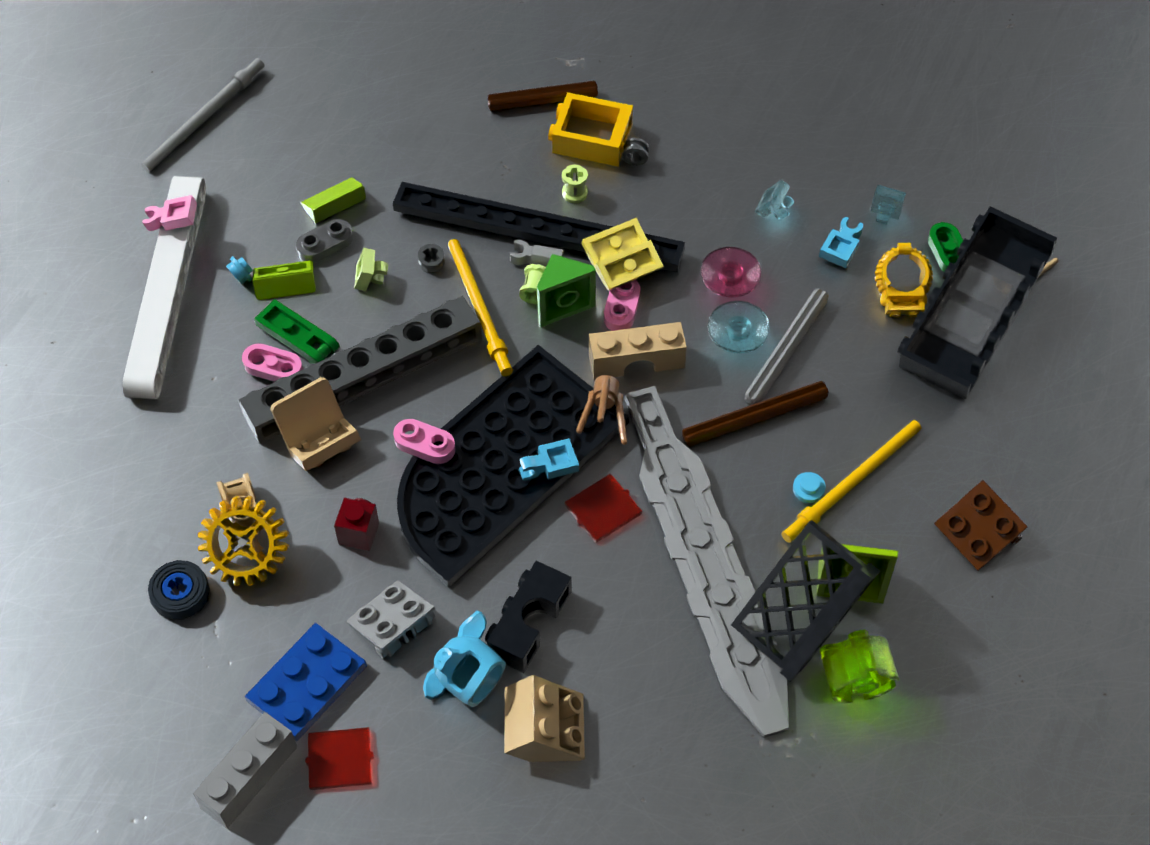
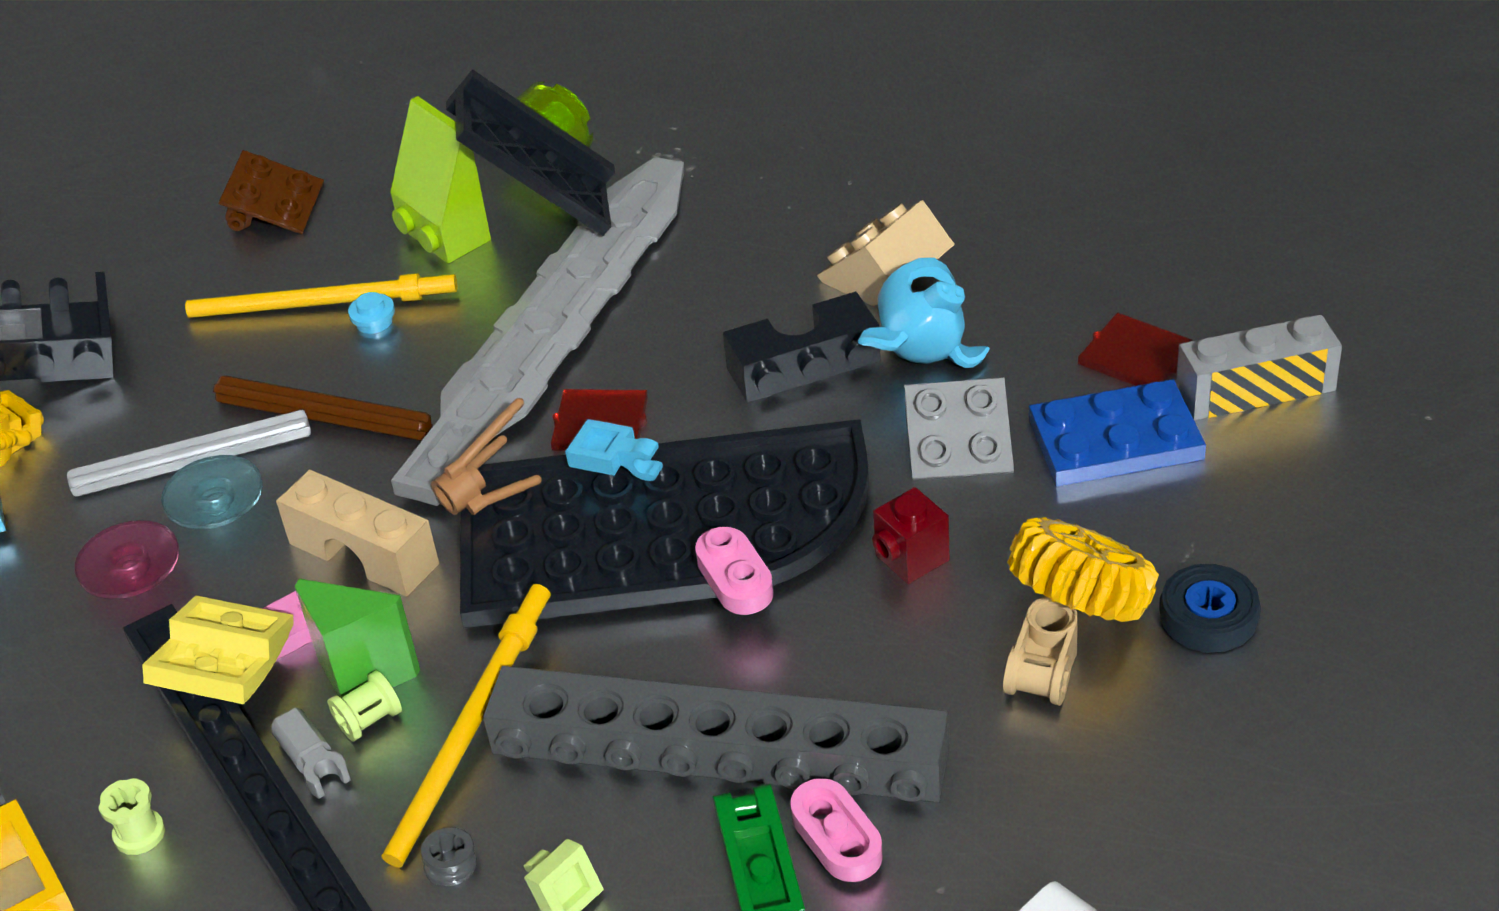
camera: 135 degrees left, 15 degrees down
tan bracket [270,377,361,471] -> none

